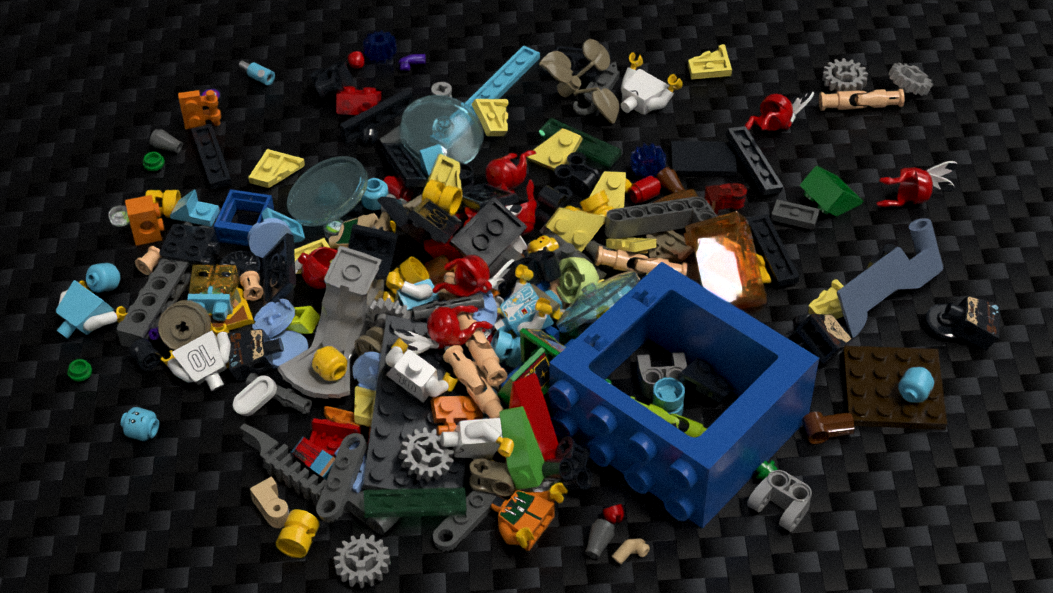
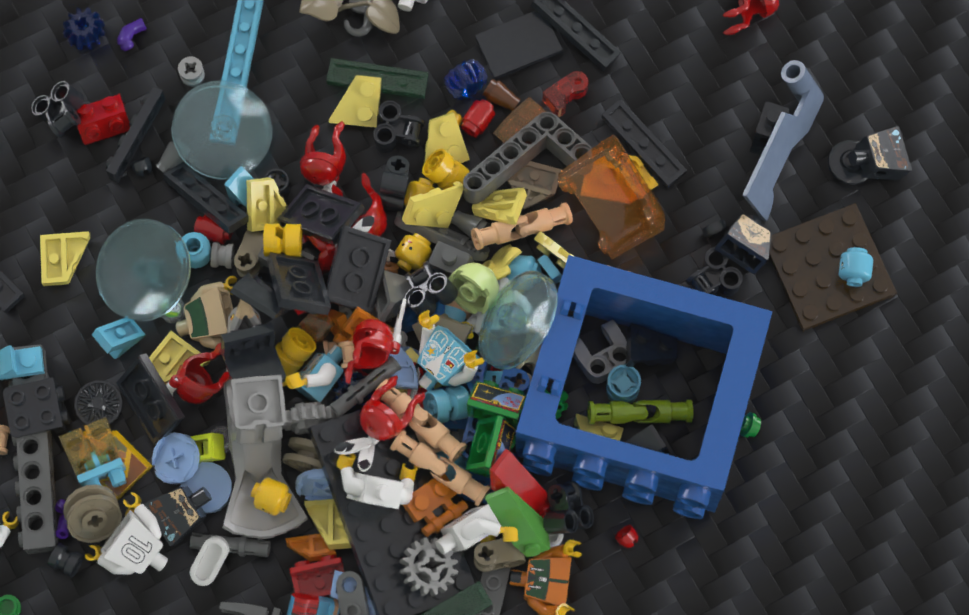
camera: 25 degrees left, 25 degrees up
blue window [213,189,274,246] -> none
light nougat bush [239,271,264,301] -> none
light blue tile [247,218,292,258] -> none
red hinge [347,51,365,69] -> none
light yellow wing [472,99,508,136] -> none
dark grey cone [585,519,615,559] -> none
tan arm [612,539,650,565] -> none
light grey piece [747,470,812,532] -> none
dark grey plate [771,200,820,230] -> none
green slope [800,165,864,216] -> none
reddish brown piece [802,412,855,444] -> none
light yellow wing [808,279,844,319] -> none

